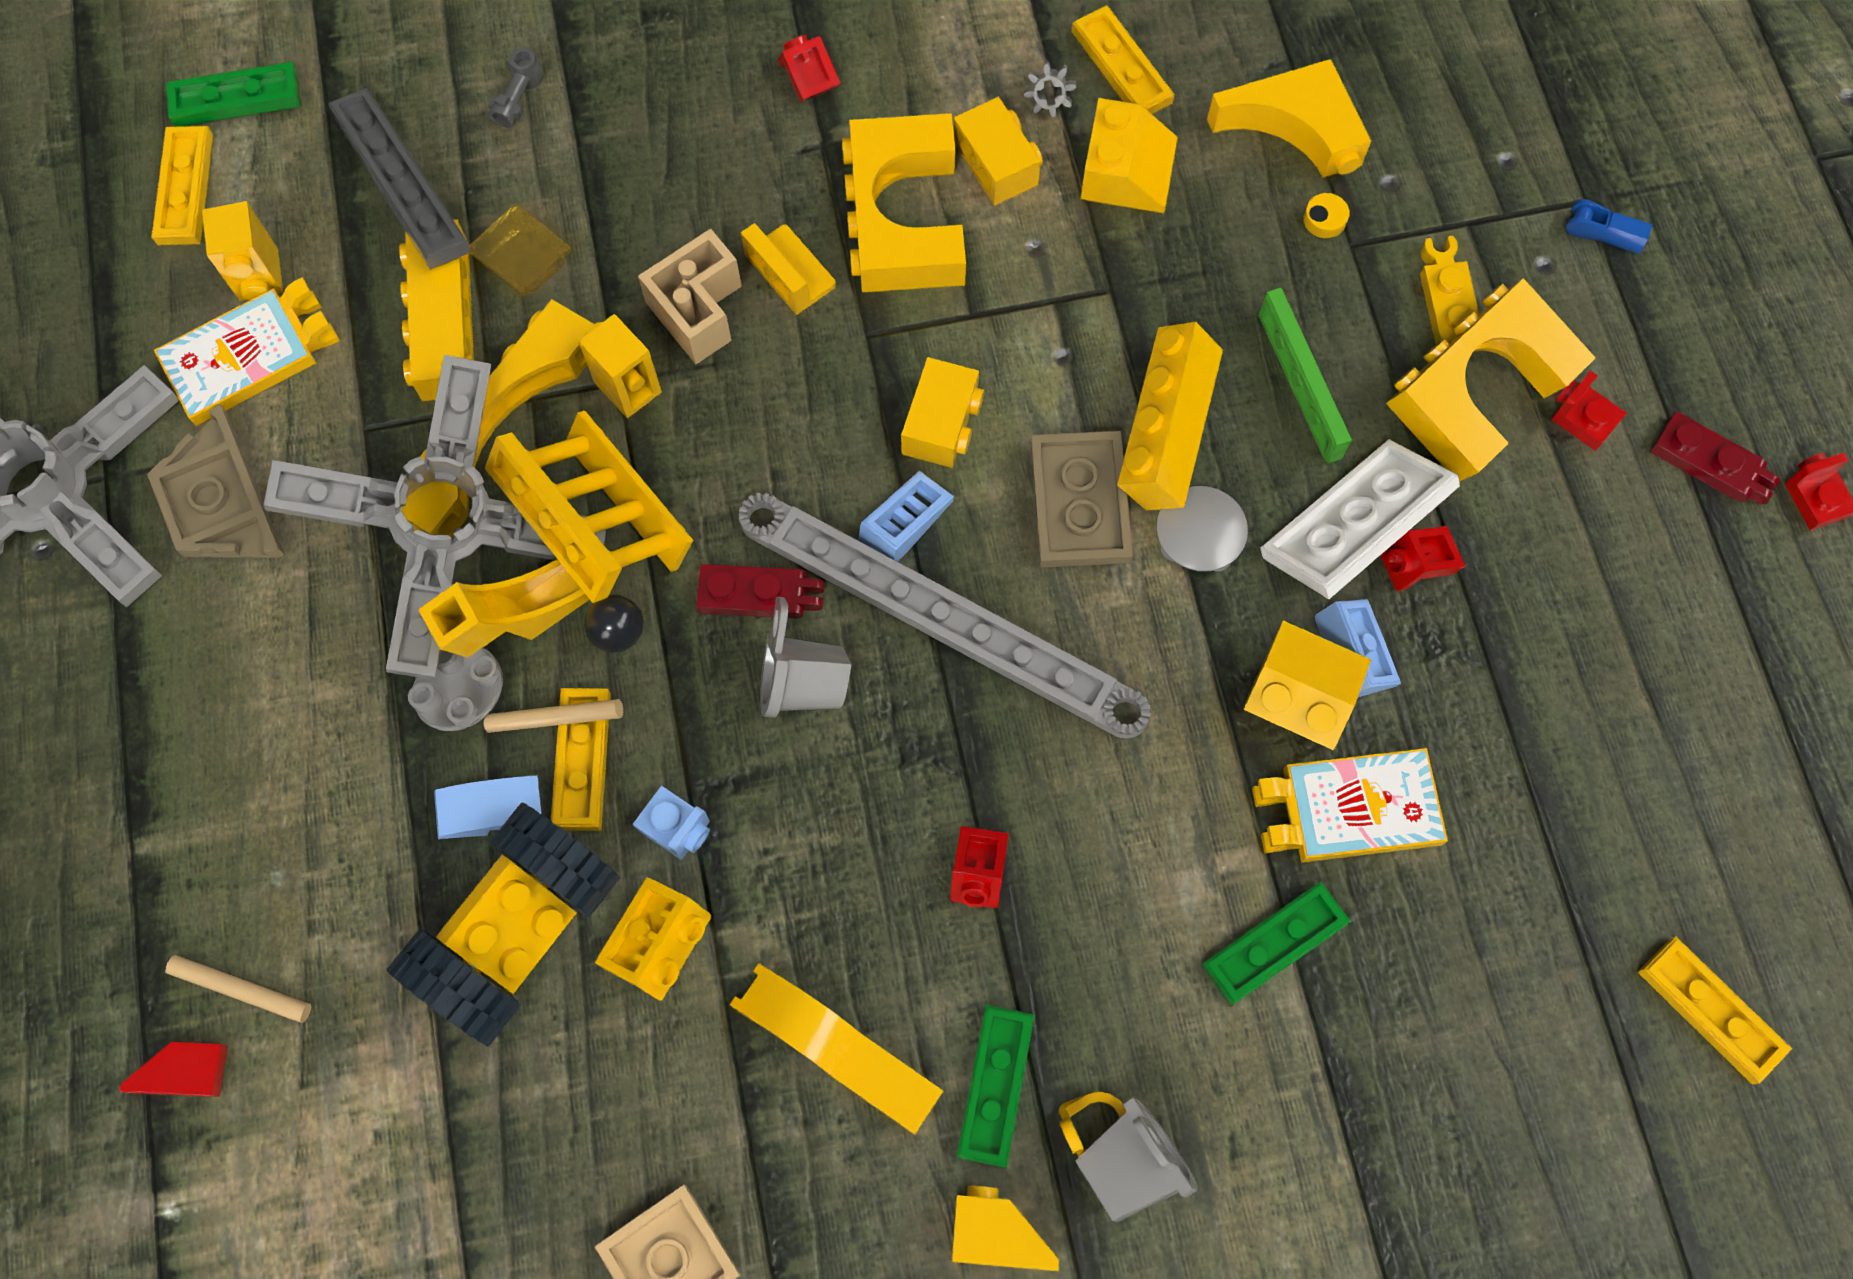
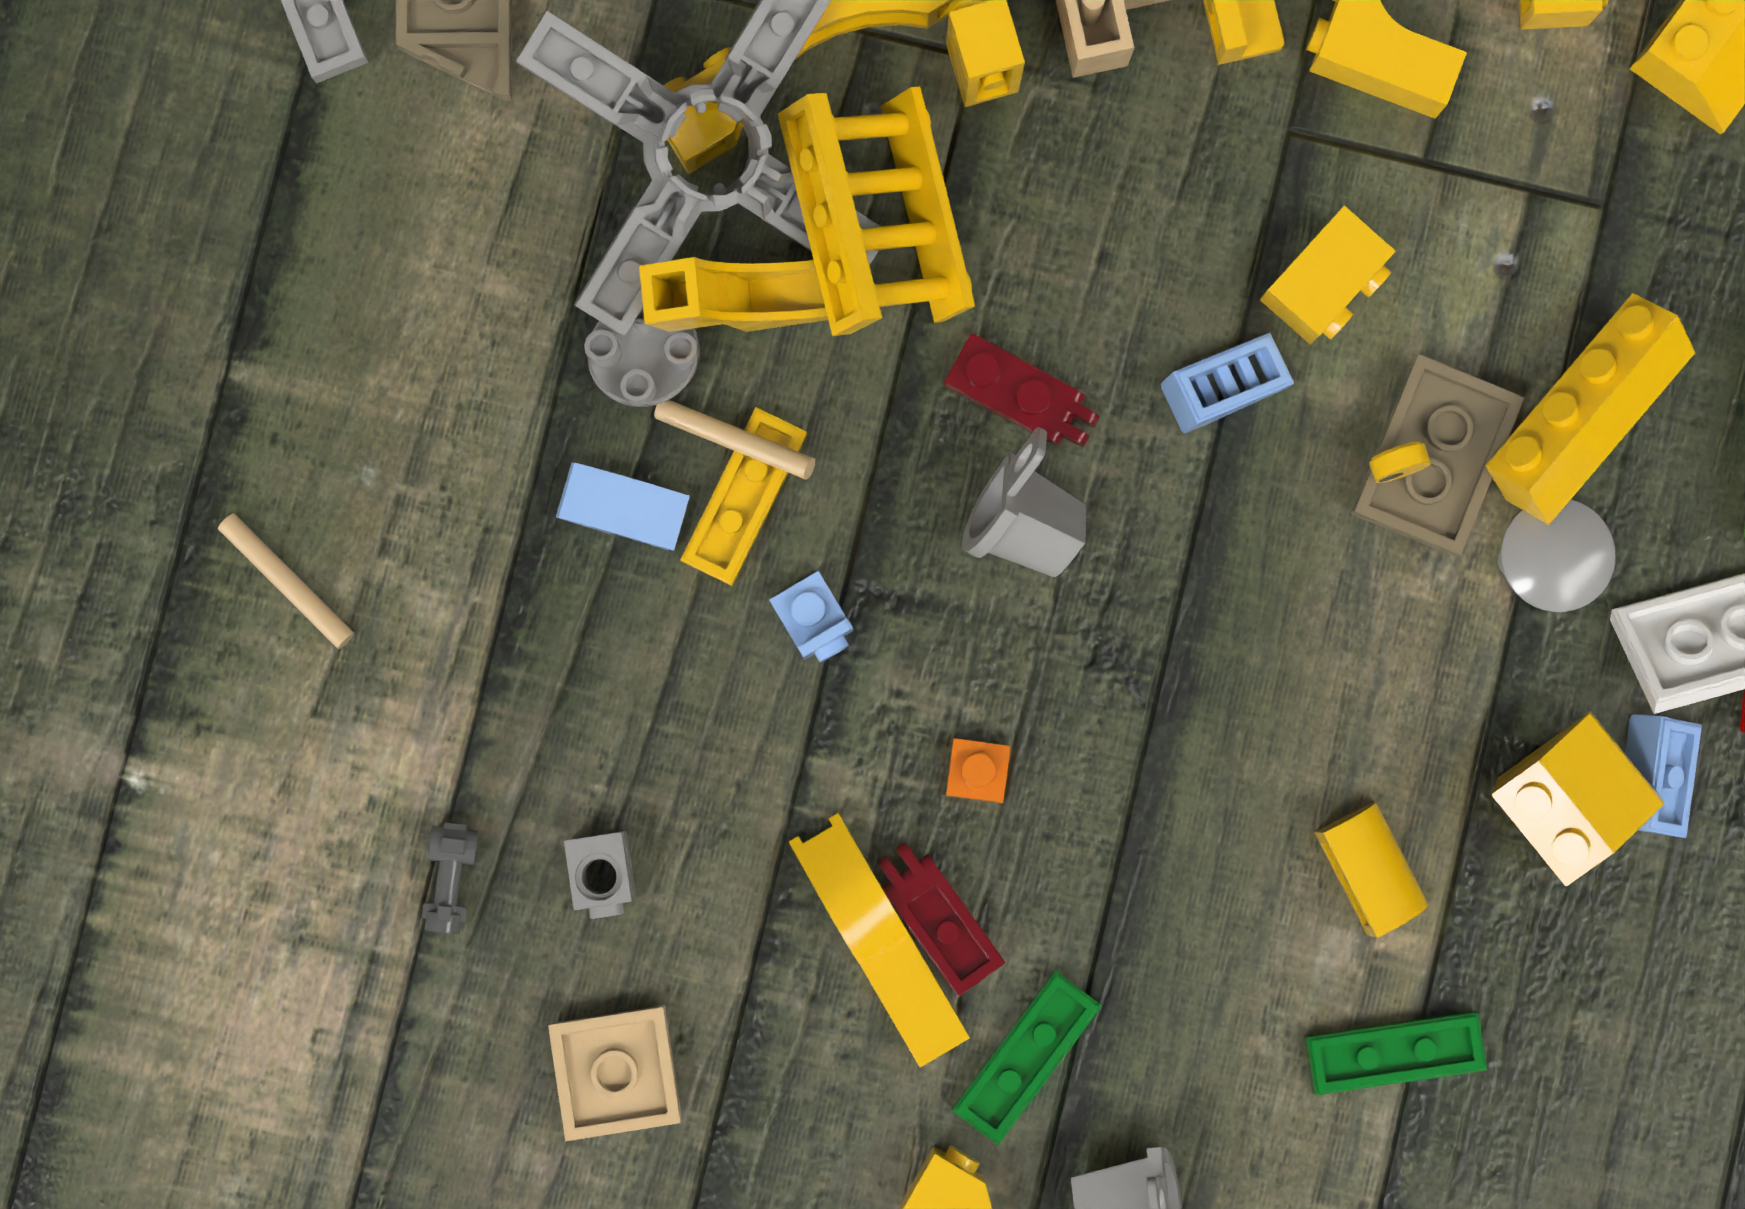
camera: 25 degrees right, 15 degrees up
red tile [119,1042,228,1097] -> none
plate [386,802,620,1047] -> none
black piece [584,594,644,653] -> none
yellow bracket [595,877,711,1001] -> none
light grey plate [739,493,1151,739] -> none
red bracket [950,826,1009,908] -> none
yellow piece [1059,1092,1127,1157] -> none
tile [1252,748,1448,863] -> none
none -> dark grey bar [422,822,478,934]
none -> light grey brick [564,831,637,919]
none -> dark red hinge [877,842,1005,997]
none -> orange plate [946,738,1011,803]
none -> yellow brick [1314,801,1429,938]
none -> yellow tile [1369,442,1431,483]

